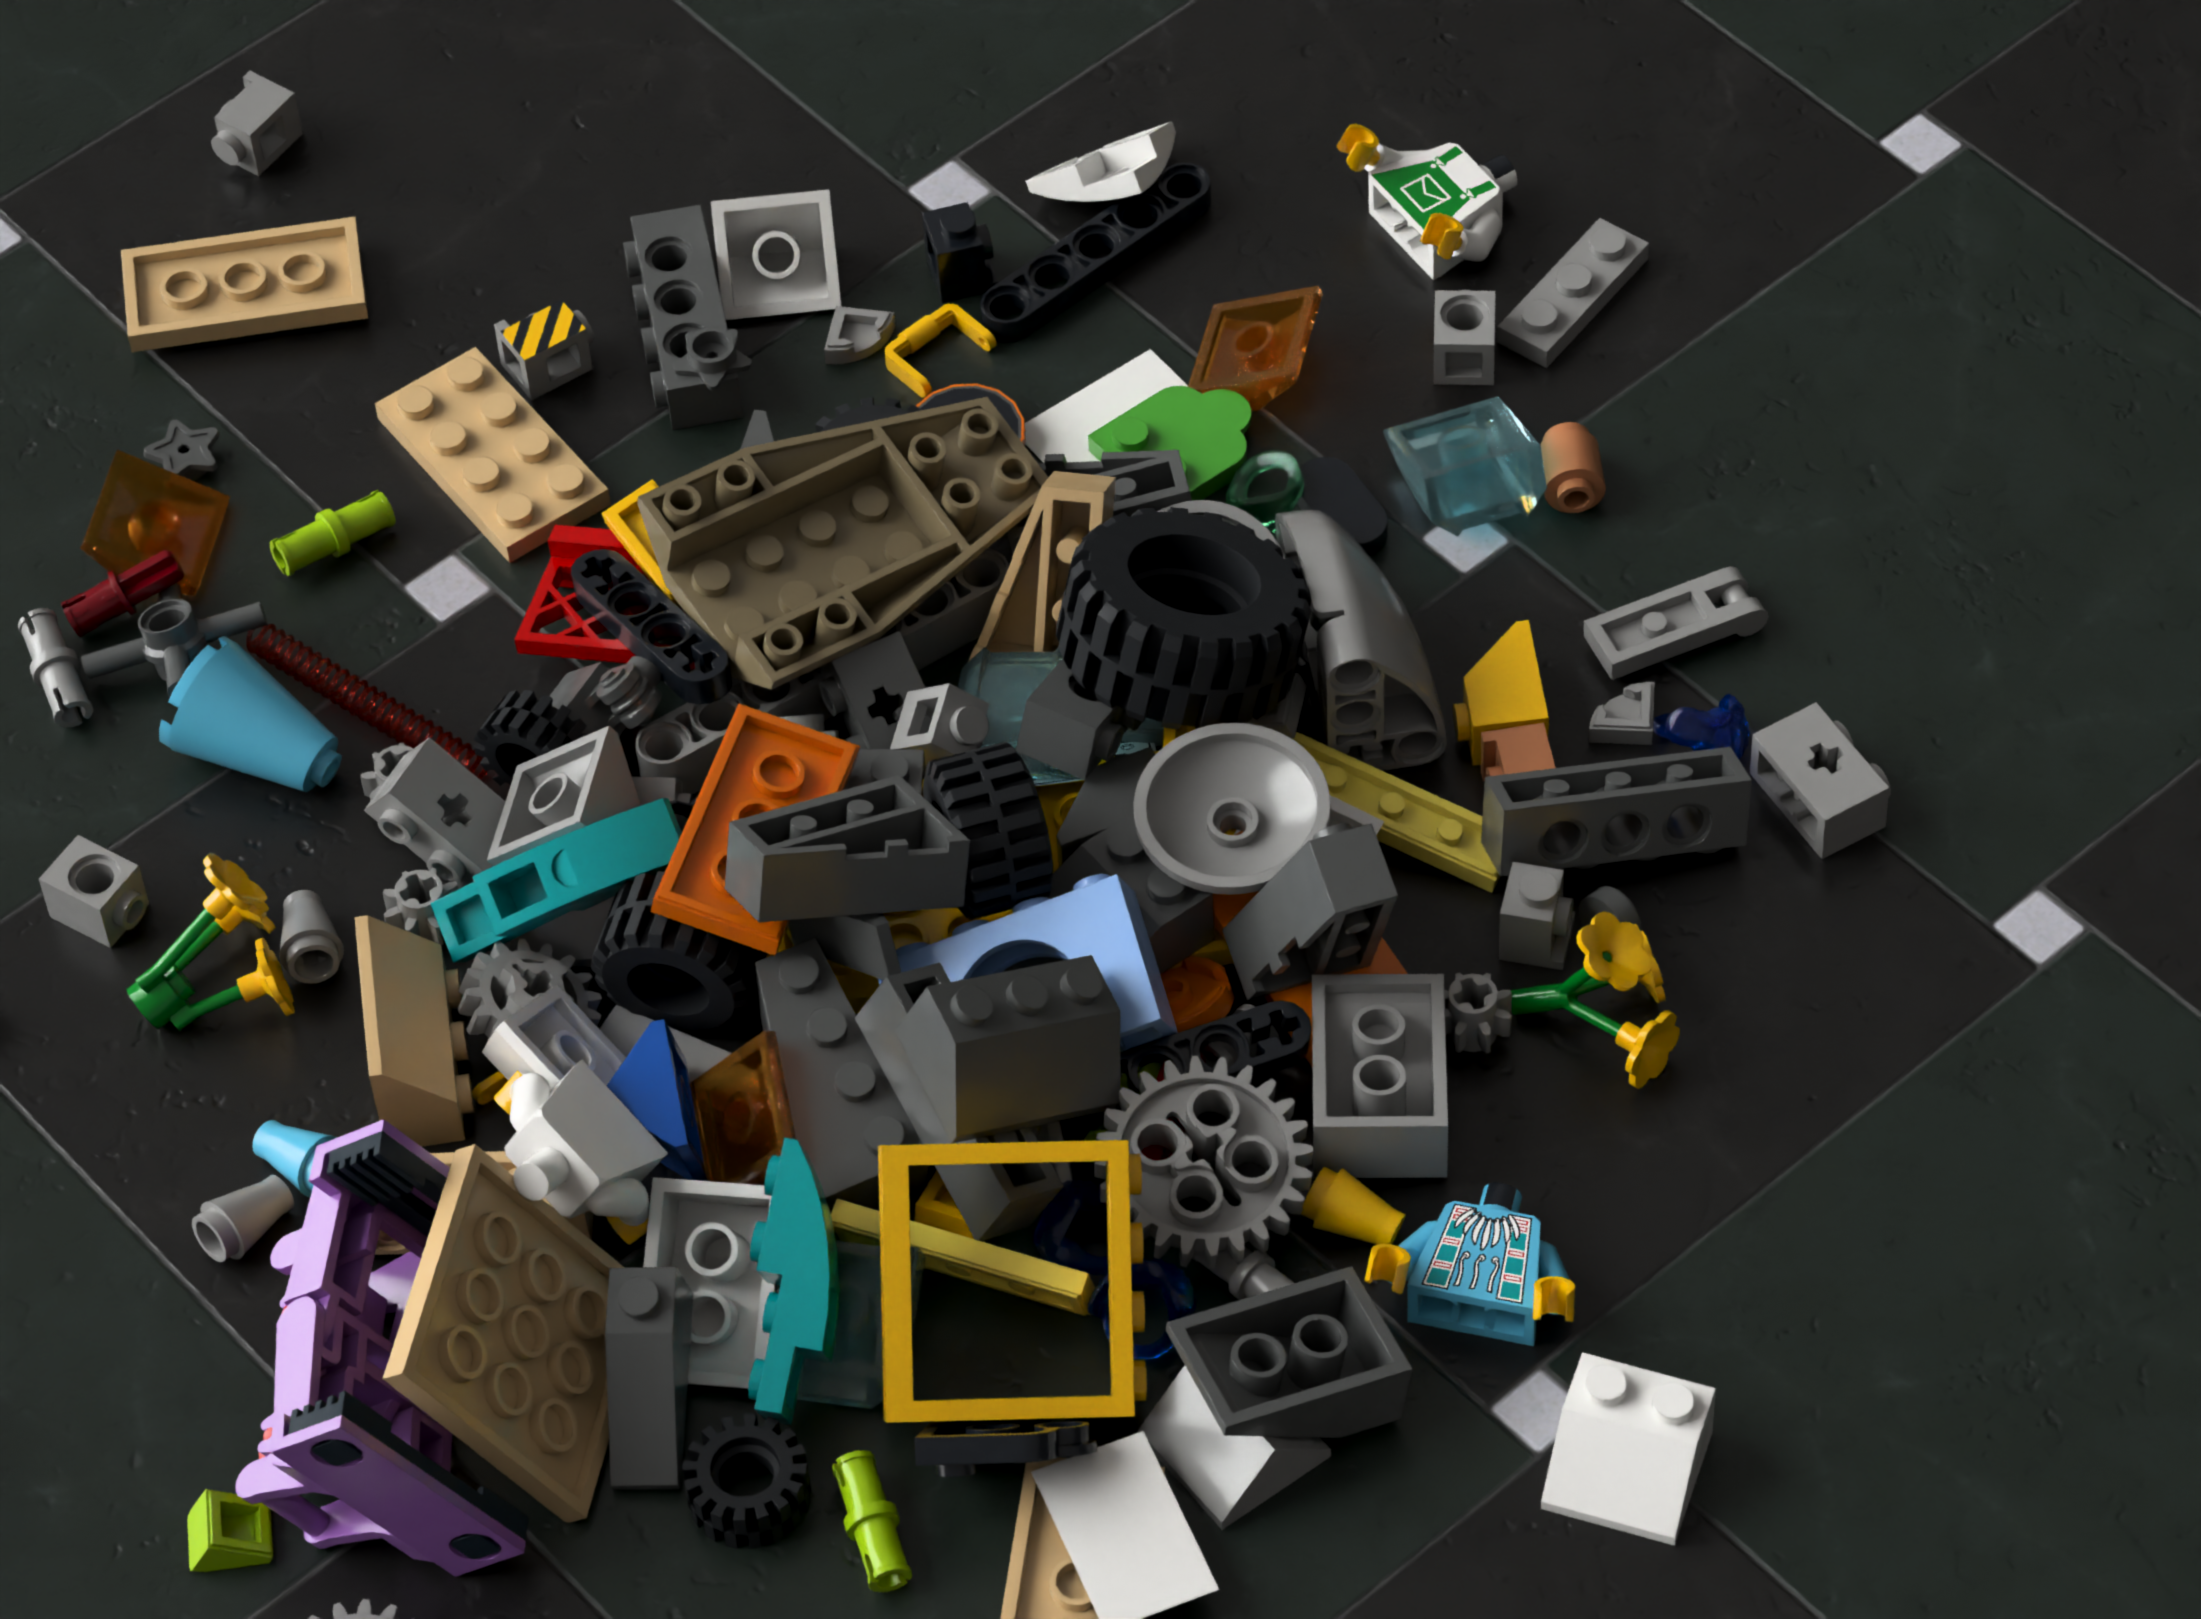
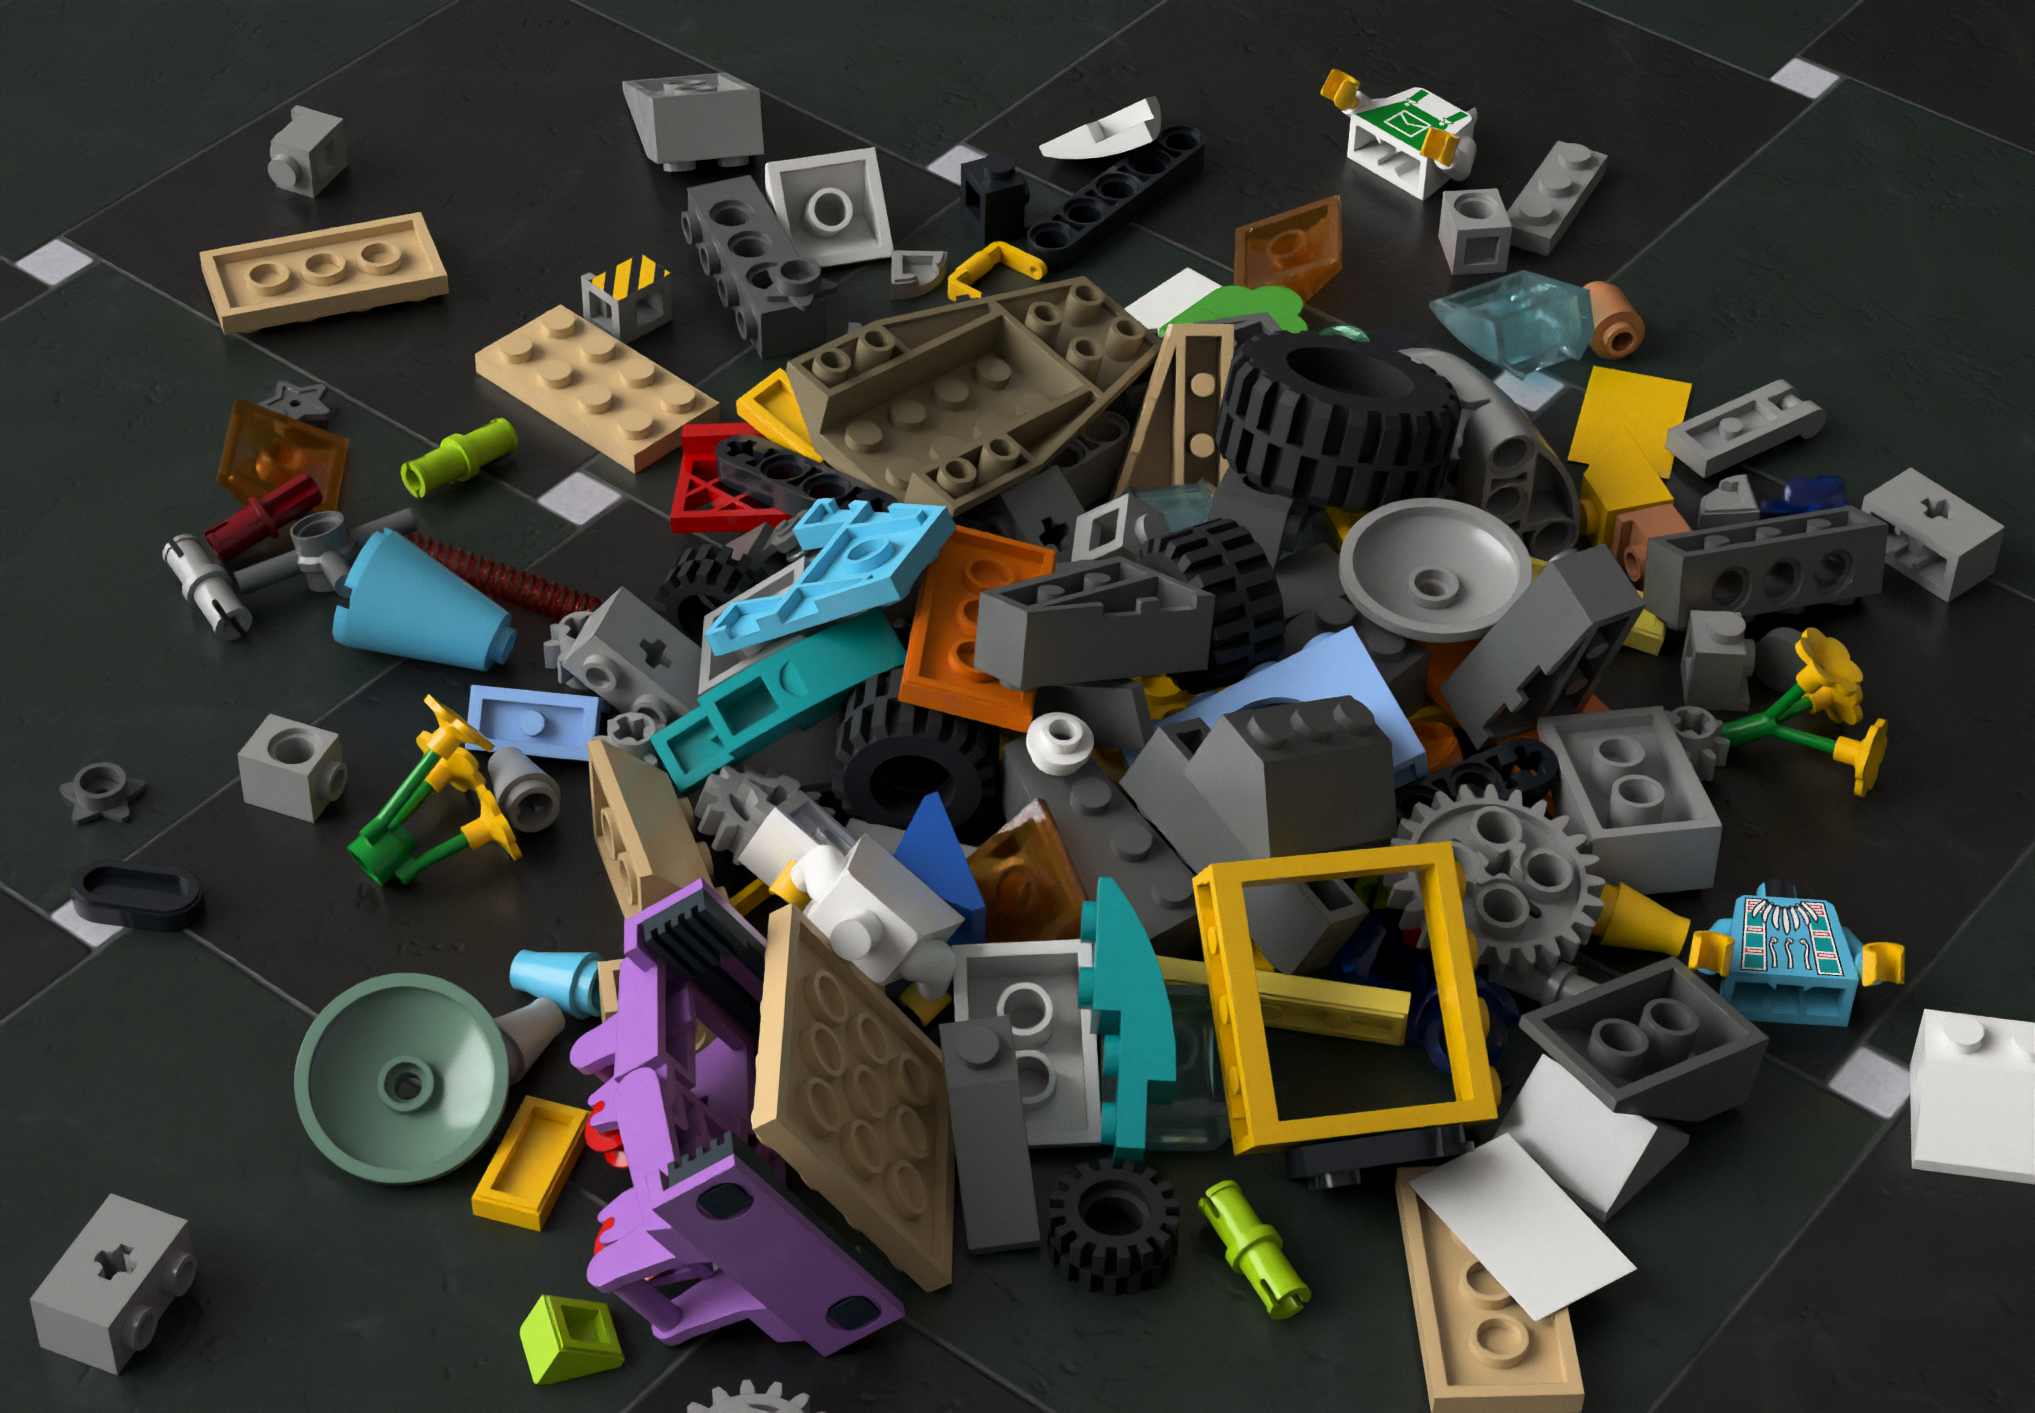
camera: 15 degrees left, 10 degrees down
none -> sand green dish [294,973,510,1186]
none -> light blue panel [465,685,610,762]
none -> yellow tile [471,1095,592,1232]
none -> light grey slope [622,72,764,172]
none -> medium azure wing [704,498,956,656]
none -> white plate [1026,712,1094,776]
none -> yellow sticker [1567,366,1692,479]

